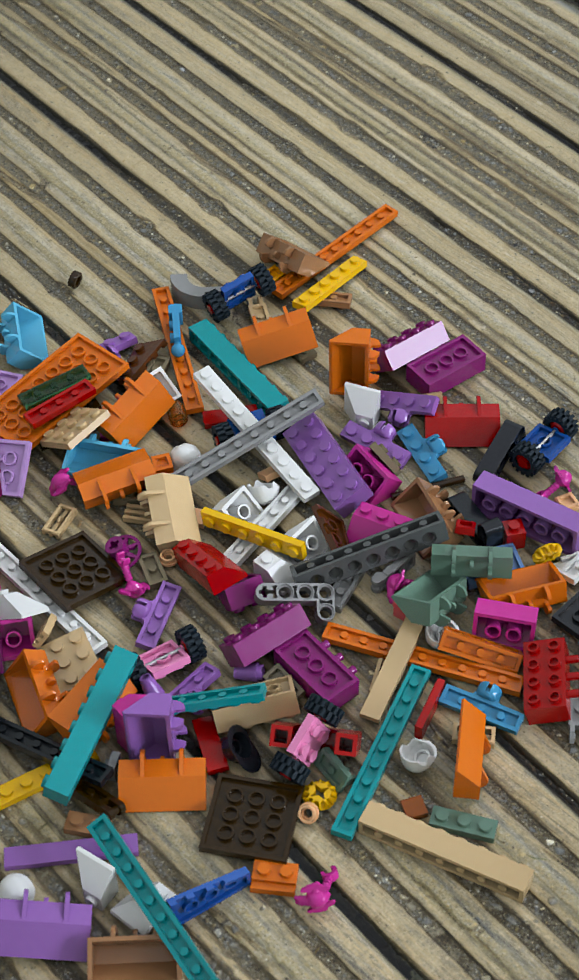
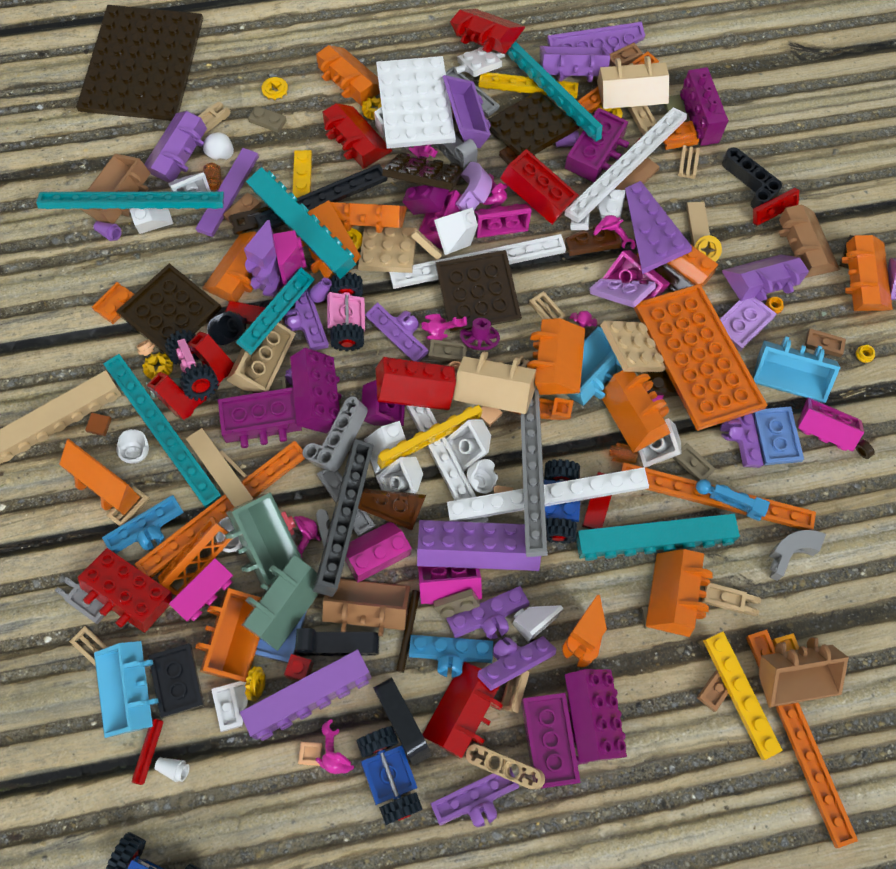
camera: 115 degrees right, 20 degrees up
clear green tile [17,364,92,411] -> none
red plate [23,378,97,429] -> none
reddish brown wing [117,339,168,386] -> none
blue wing [166,866,251,924] -> none
white hair [170,443,201,472] -> none
plate [202,262,276,323] -> none
dark pink piece [294,865,339,913] -> none
red tile [414,678,445,739] -> none
sand green plate [429,805,498,844] -> none
red tile [455,519,476,536] -> none
none -> medium lavender cone [94,221,122,241]
none -> clear orange brick [203,163,221,190]
none -> medium lavender plate [430,767,519,827]
none -> tan beam [466,744,545,790]
none -> medium blue plate [753,407,804,465]
none -> dark pink slope [798,397,864,452]

